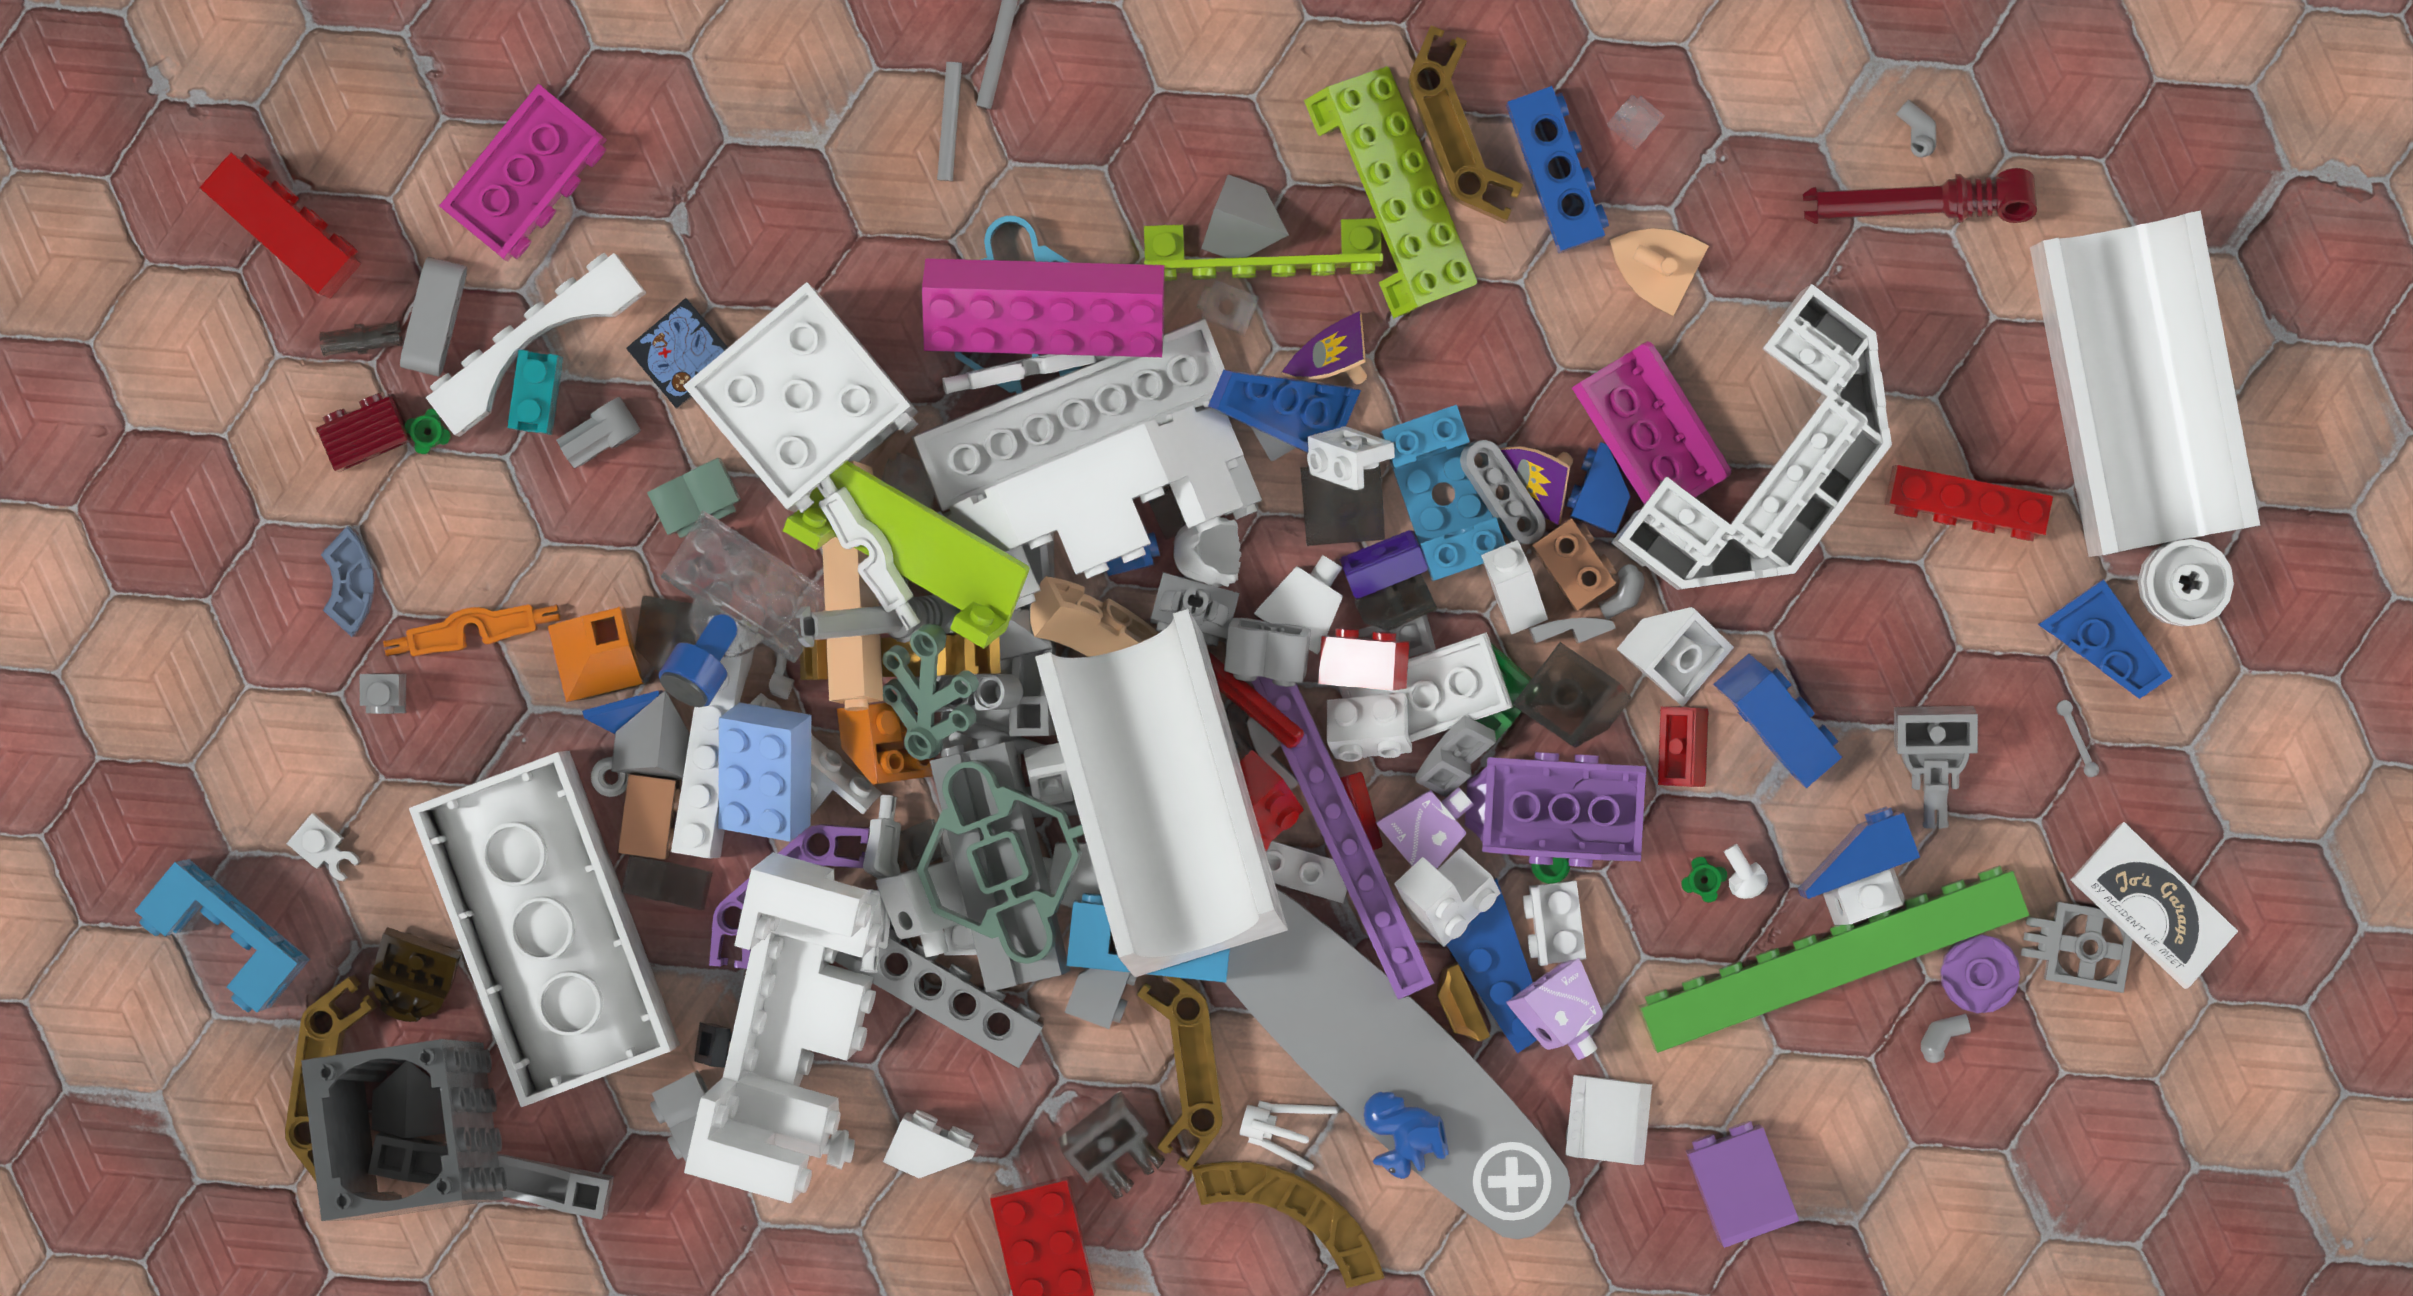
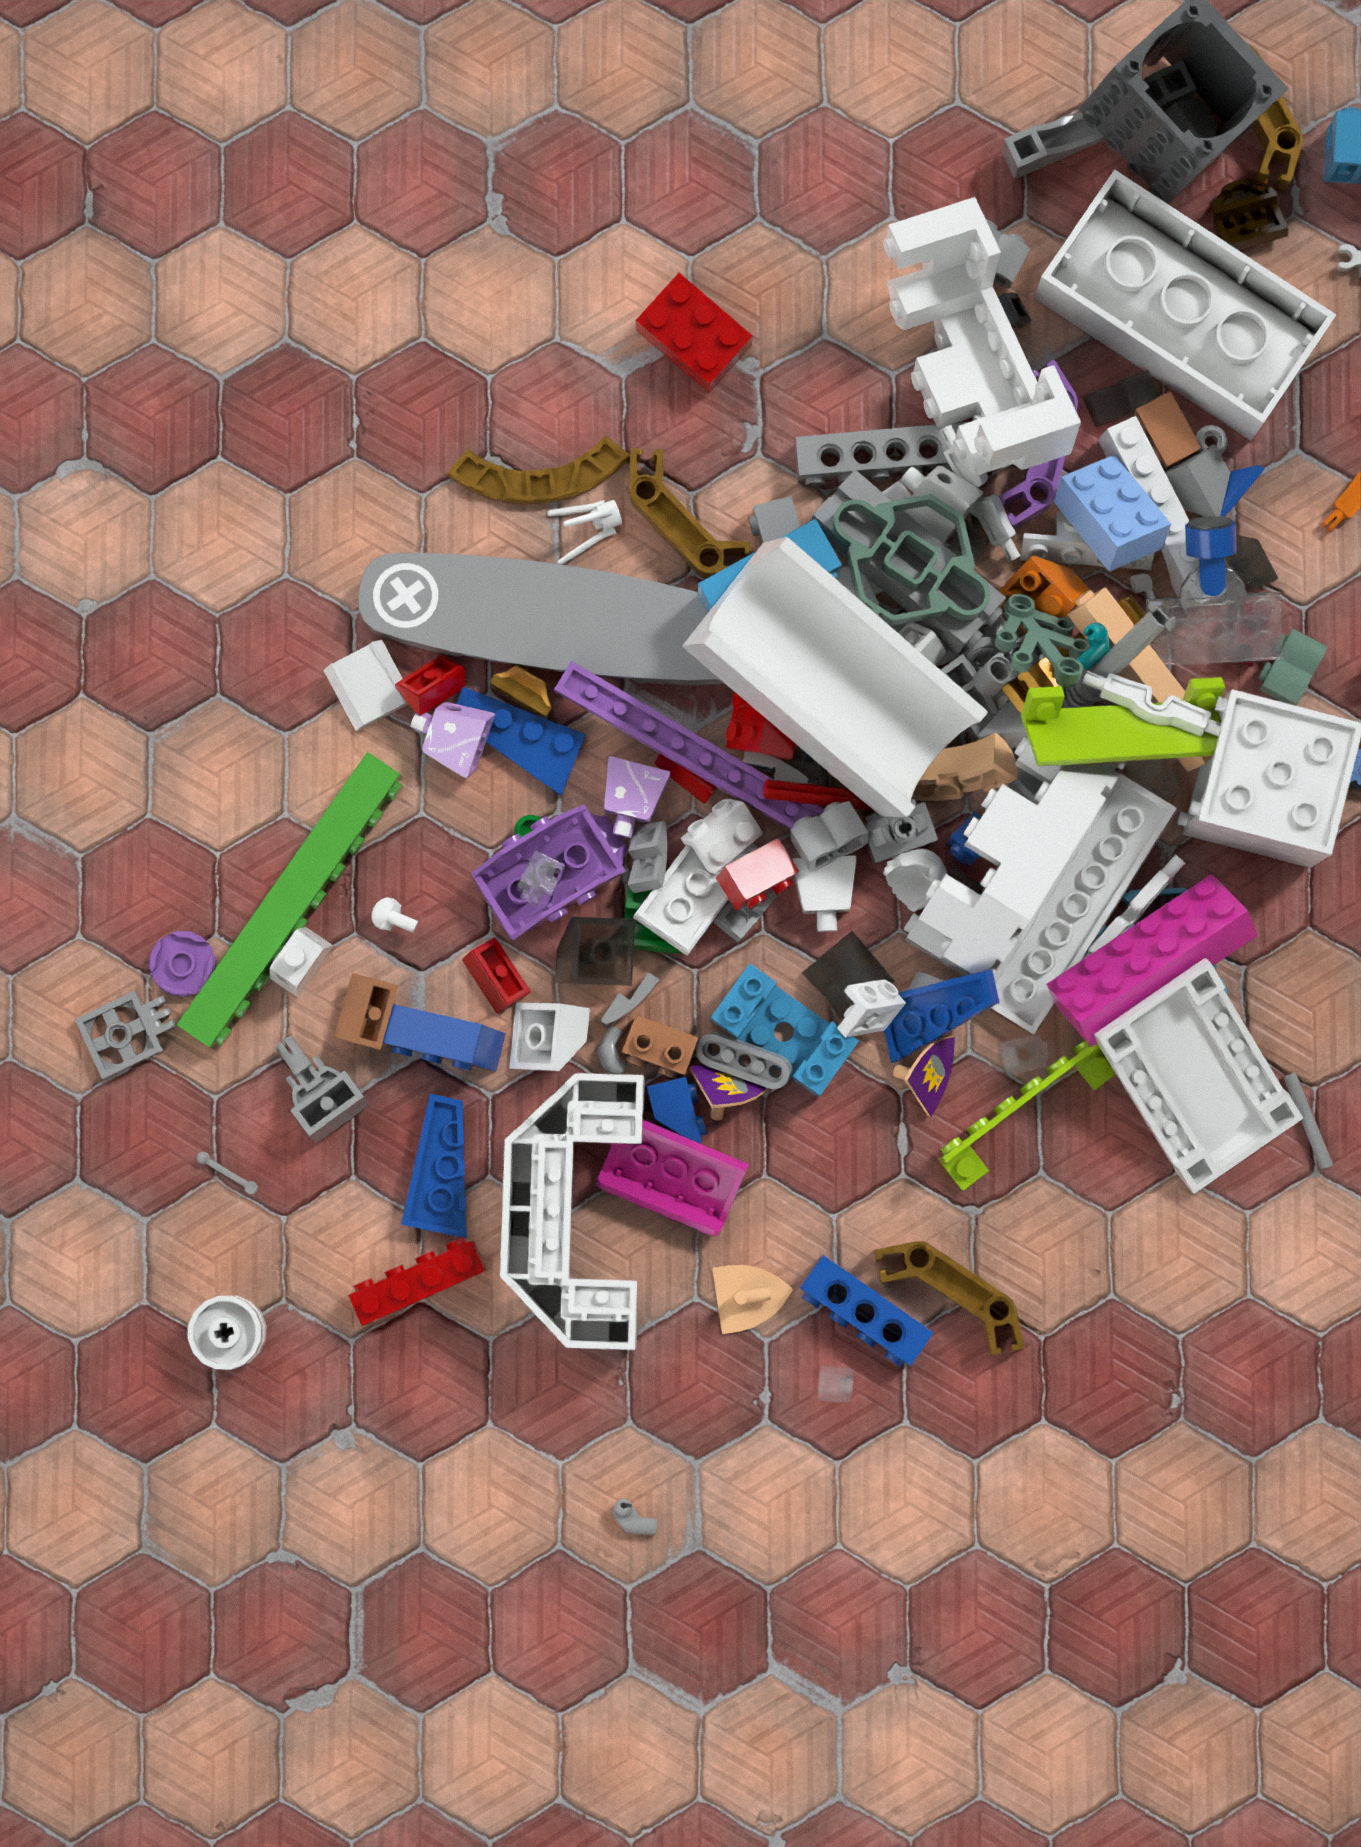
camera: 150 degrees right, 5 degrees down
orange slope [548,607,643,702] -> none
white plate [823,1130,855,1169] -> none
white slope [883,1110,978,1178] -> none
light grey bar [937,62,962,181] -> none
clear smoke brick [1058,1091,1165,1199] -> none
light grey slope [1201,175,1289,258] -> none
white plate [1266,841,1347,903] -> none
lime bracket [1304,66,1477,319] -> none
dark purple slope [1339,530,1428,598] -> none
clear smoke slope [1355,574,1437,631] -> none
blue animal [1363,1092,1449,1179] -> none
white brick [1394,848,1501,947] -> none
white brick [1481,540,1548,635] -> none
white bracket [1523,880,1586,966] -> none
green plate [1681,857,1728,903] -> none
medium lavender slope [1686,1121,1799,1248] -> none
blue slope [1798,806,1920,899] -> none
dark red piece [1803,168,2037,224] -> none
light grey arm [1921,1014,1971,1063] -> none
white piece [2030,211,2260,557] -> none
blue wing [2038,578,2172,699] -> none
white tile [2071,822,2238,989] -> none
none -> nougat brick [334,973,398,1050]
none -> red slope [395,654,466,716]
none -> blue wing [401,1094,467,1239]
none -> clear brick [517,850,565,906]
none -> light grey tile [964,637,999,667]
none -> teal arm [1077,622,1110,670]
none -> white slope [1094,958,1303,1194]

